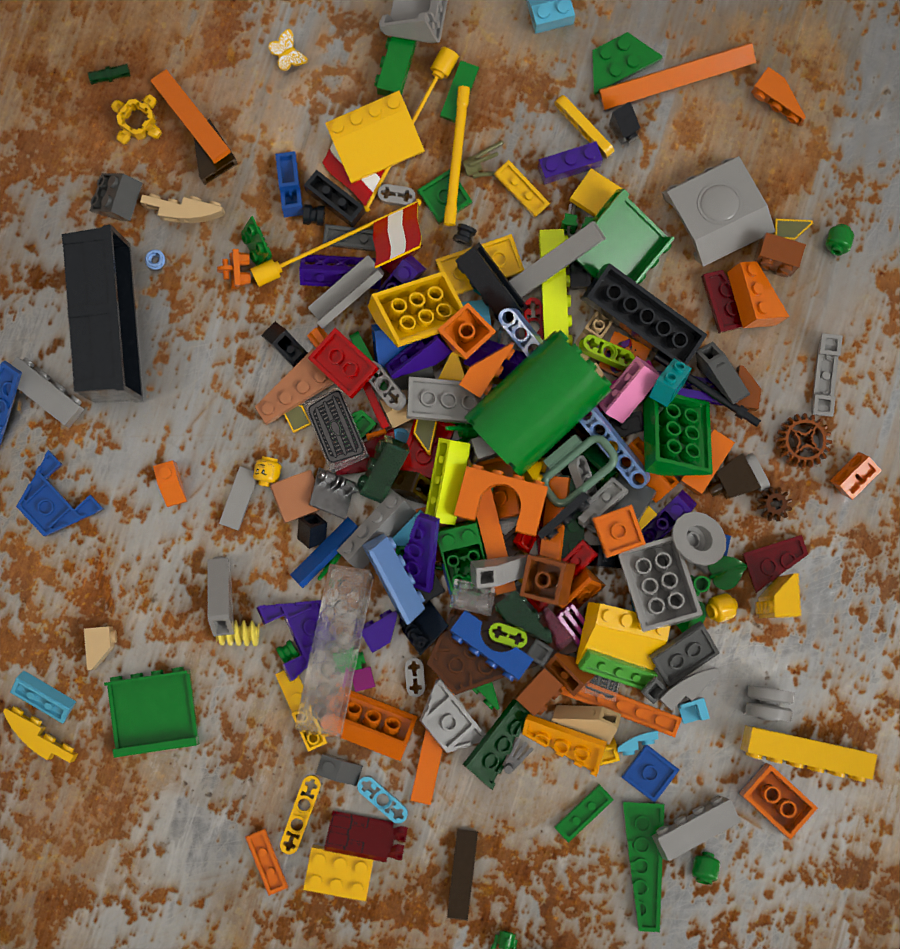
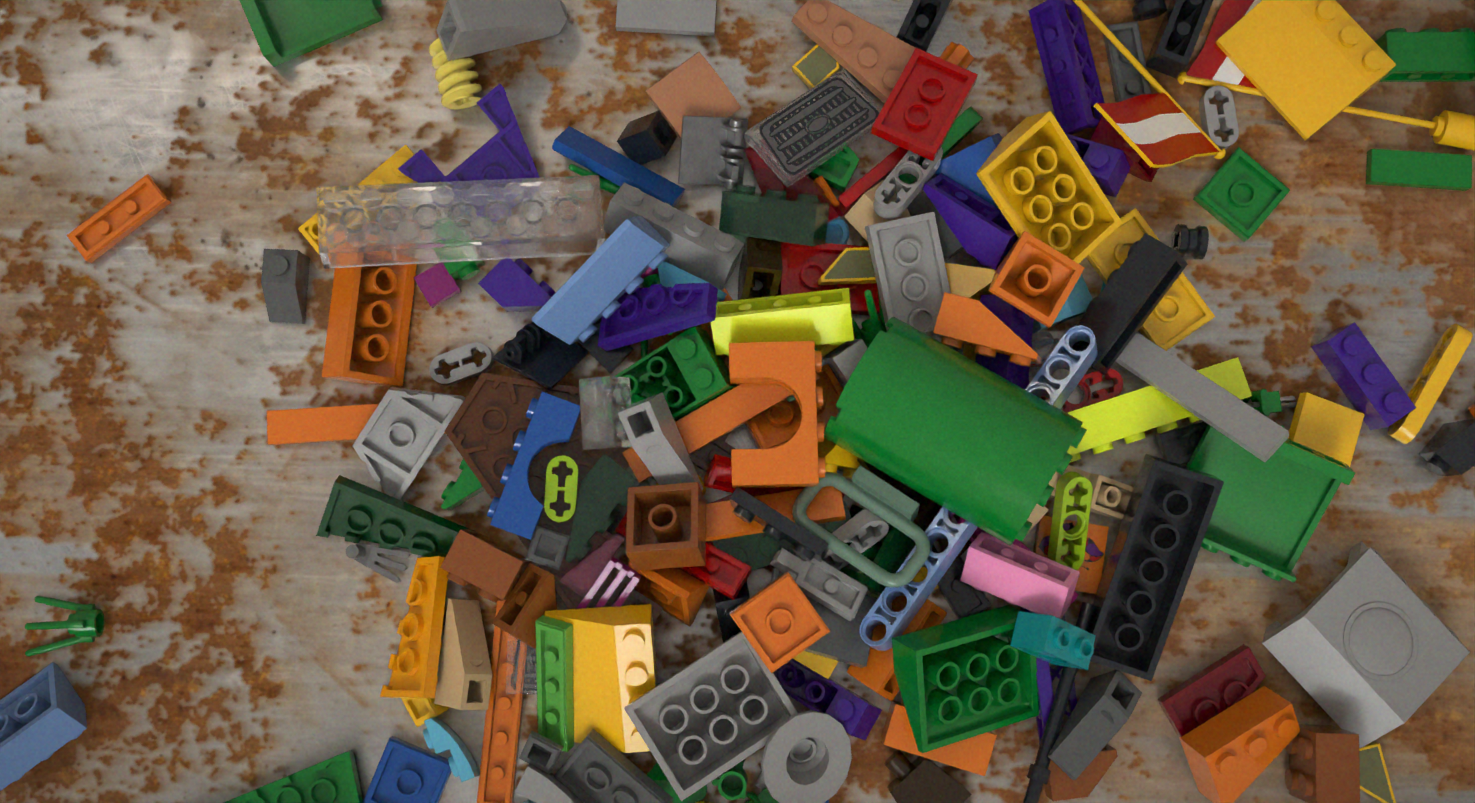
camera: 75 degrees right, 0 degrees up
yellow head [253,456,282,487] -> none
green wheel [276,640,301,663] -> none
yellow beam [280,775,321,855] -> none
yellow brick [303,844,374,902] -> none
light grey panel [308,255,384,329] -> none
dark red tile [324,811,408,862] -> none
medium azure beam [357,776,408,824] -> none
yellow piece [443,86,470,226] -> none
dark brown slope [447,829,478,921] -> none
olive plant [463,141,504,179] -> none
yellow tile [494,160,550,218] -> none
green tile [554,784,614,843] -> none

